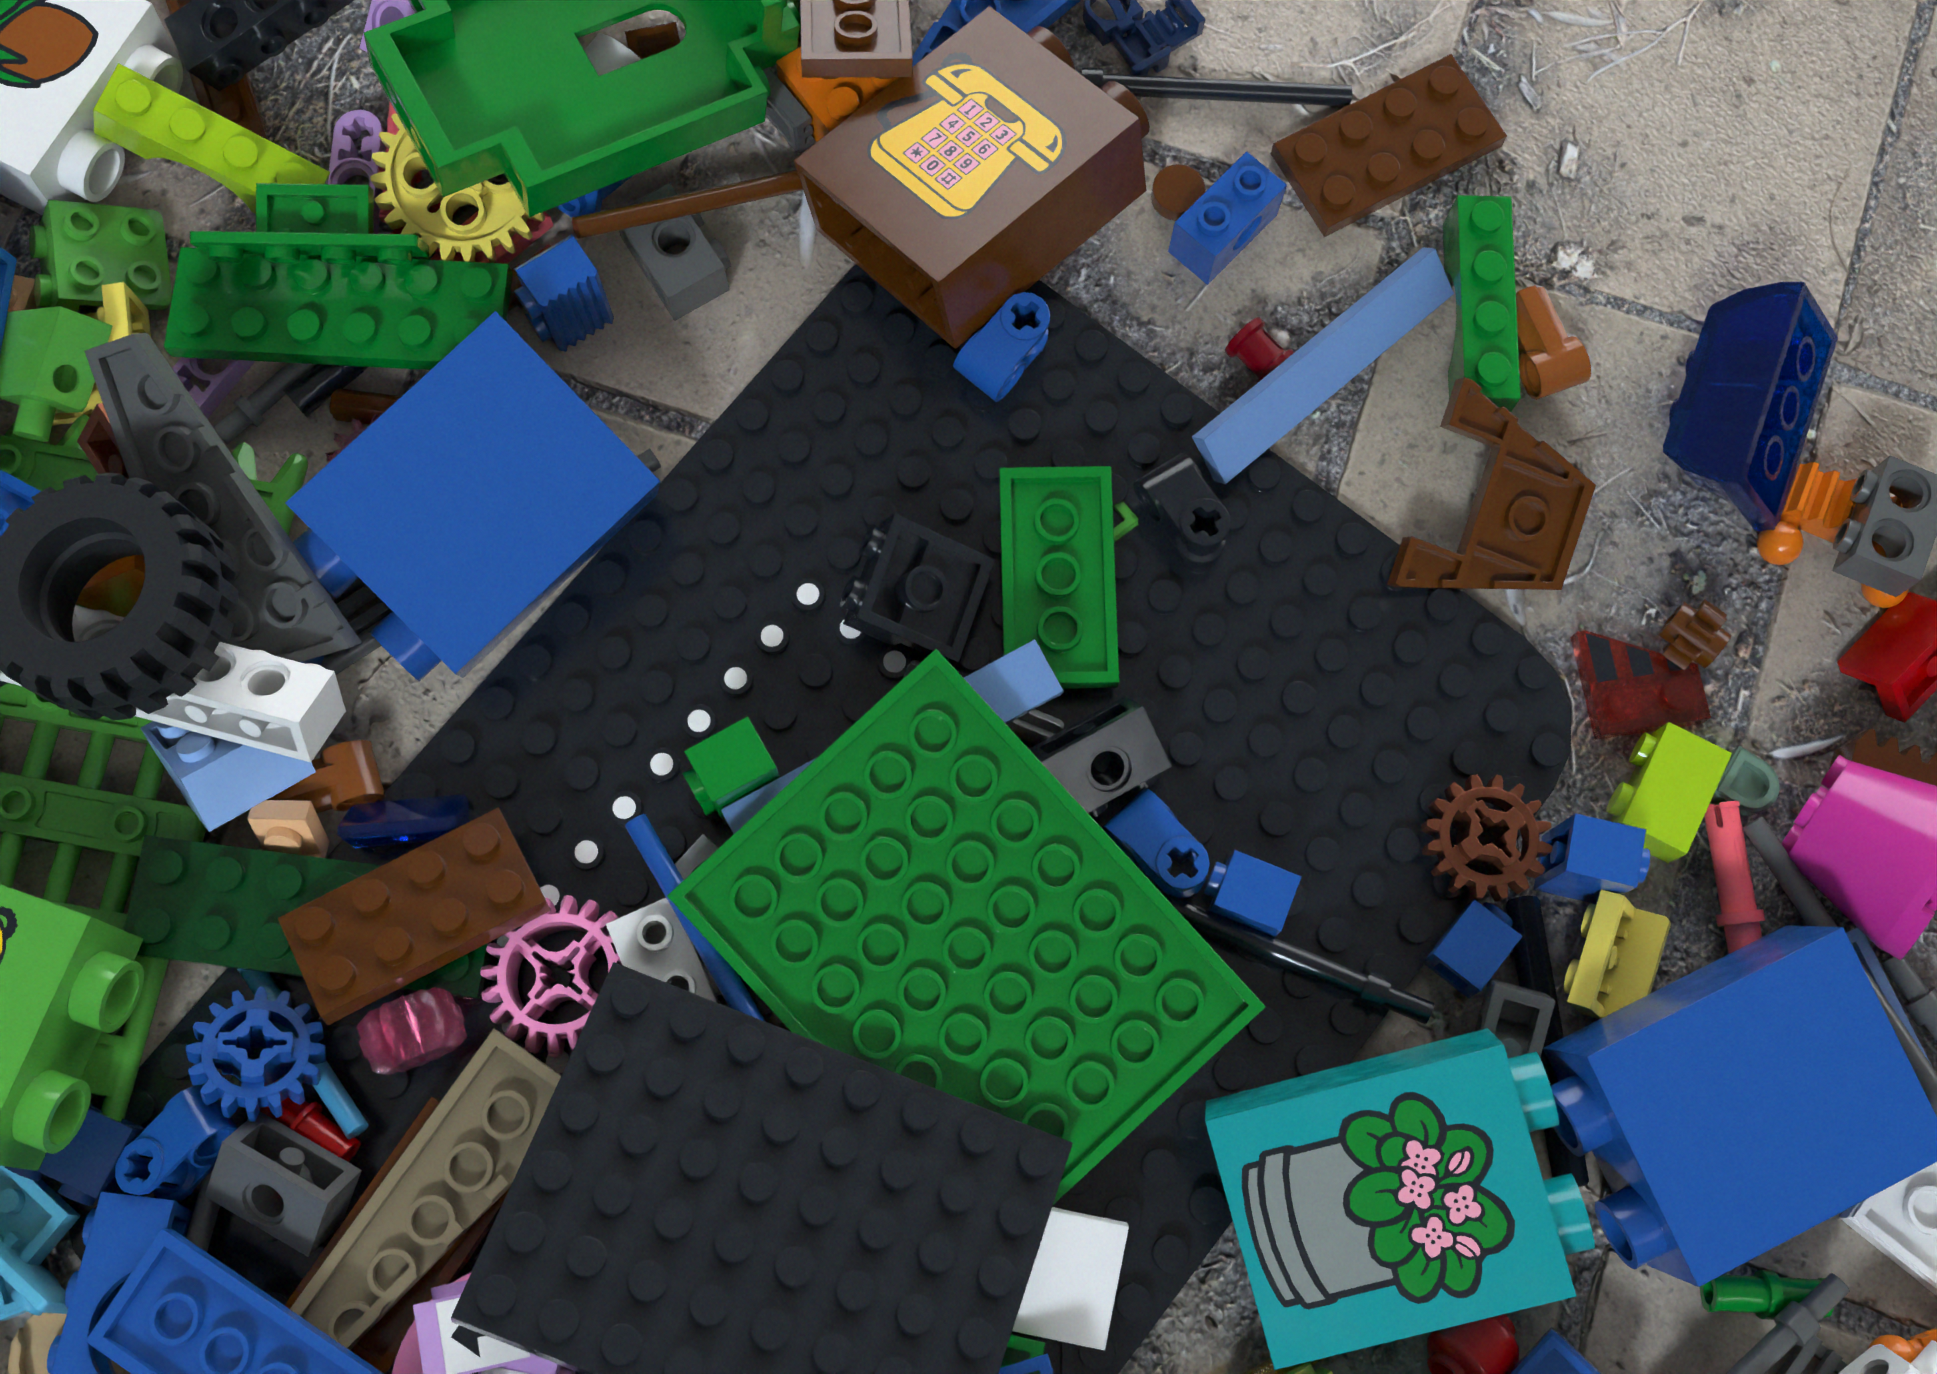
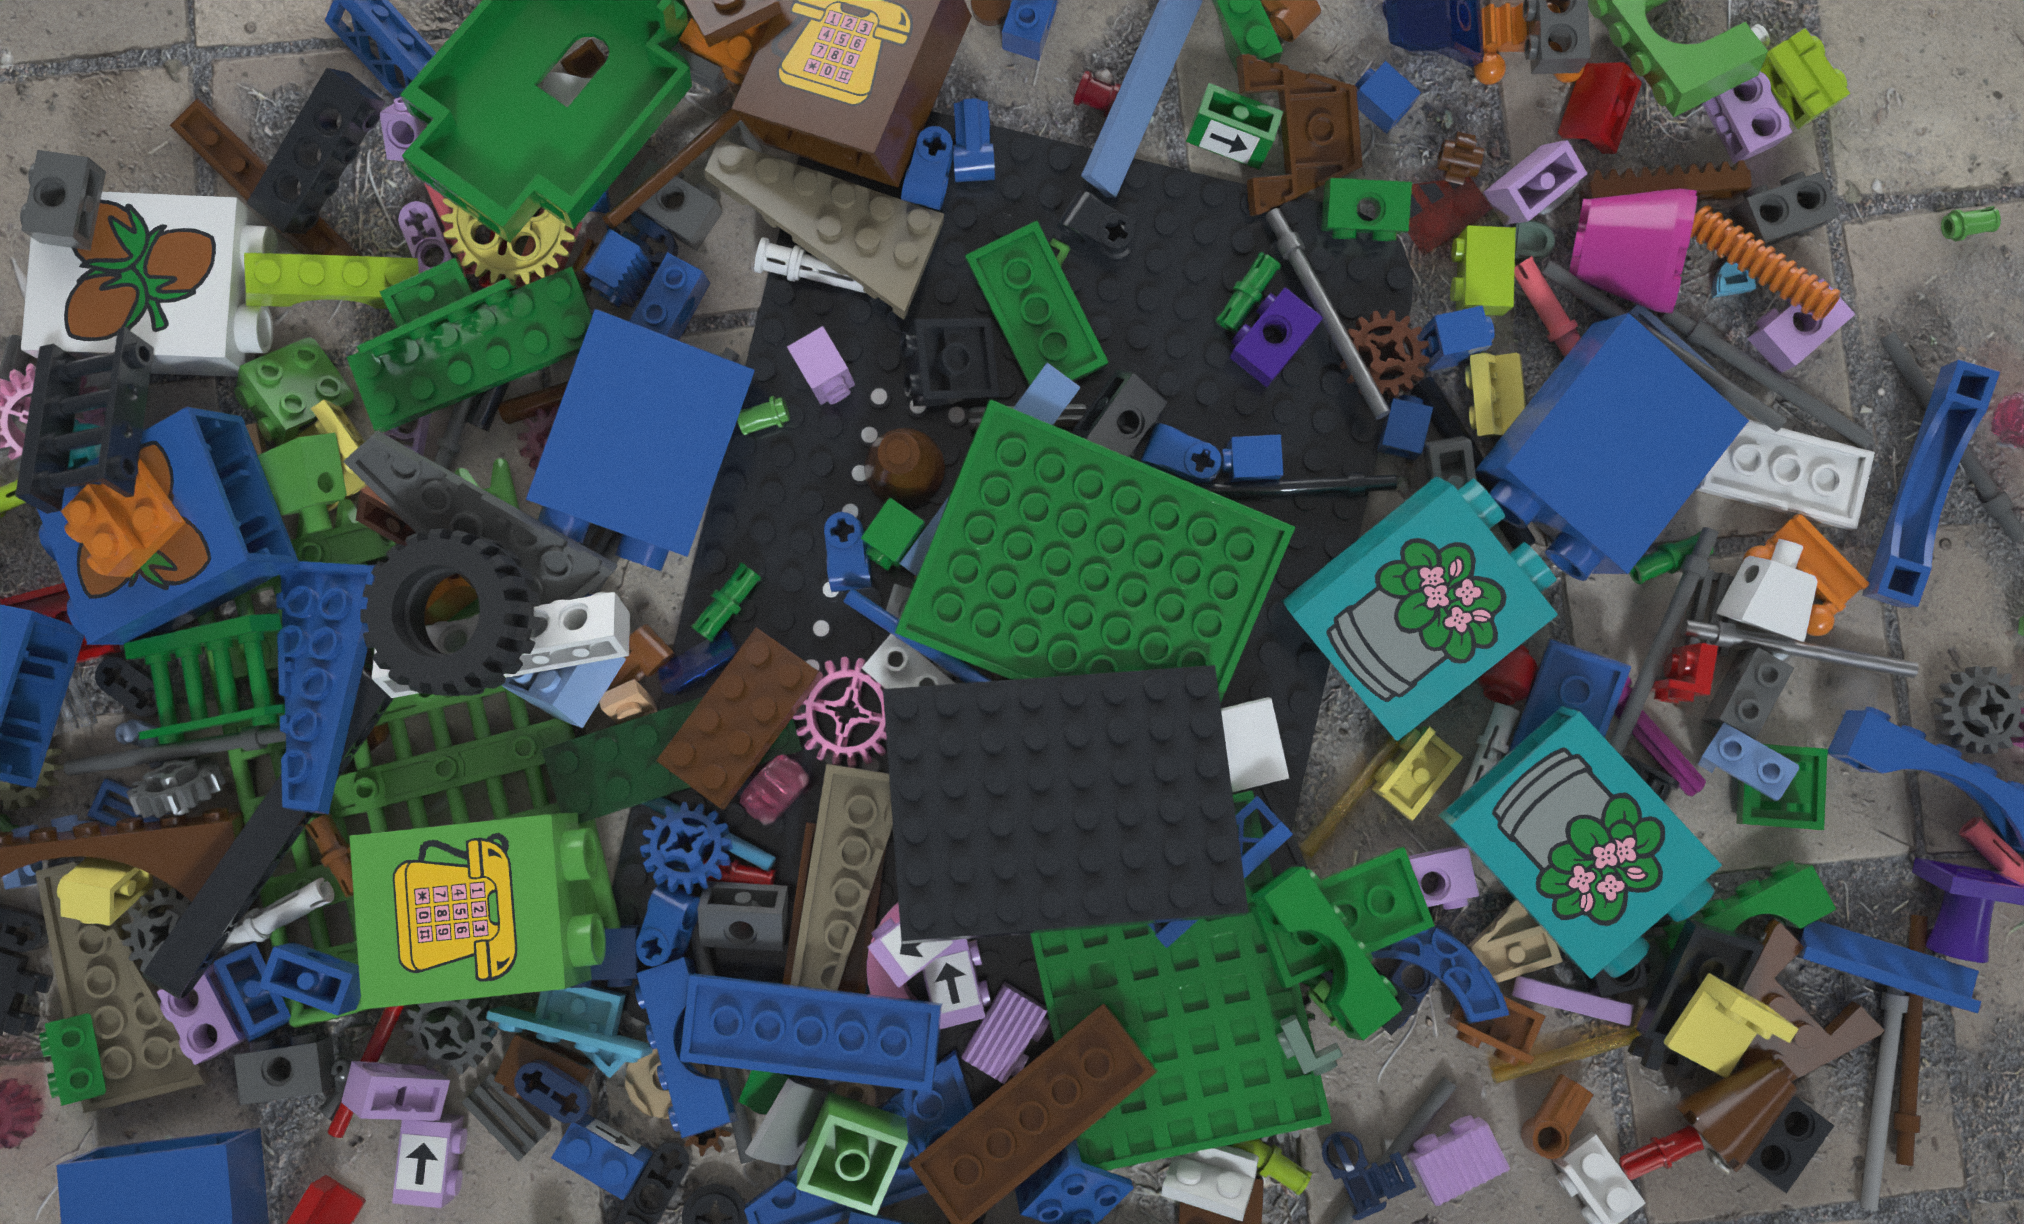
camera: 20 degrees left, 10 degrees up
none -> dark blue beam [606,211,678,267]
none -> blue brick [629,252,711,341]
none -> green pin [691,562,761,642]
none -> dark tan wing [704,139,944,319]
none -> bright green pin [737,396,790,436]
none -> white pin [754,237,865,293]
none -> lavender brick [787,326,855,405]
none -> blue piece [824,512,873,592]
none -> reddish brown cone [864,428,945,508]
none -> blue piece [953,98,995,182]
none -> green brick [1186,83,1283,170]
none -> green pin [1216,252,1281,334]
none -> dark purple brick [1230,287,1323,388]
none -> flat silver bar [1266,208,1391,419]
none -> green brick [1321,178,1412,241]
none -> blue brick [1355,61,1421,134]
none -> lavender brick [1484,140,1587,225]

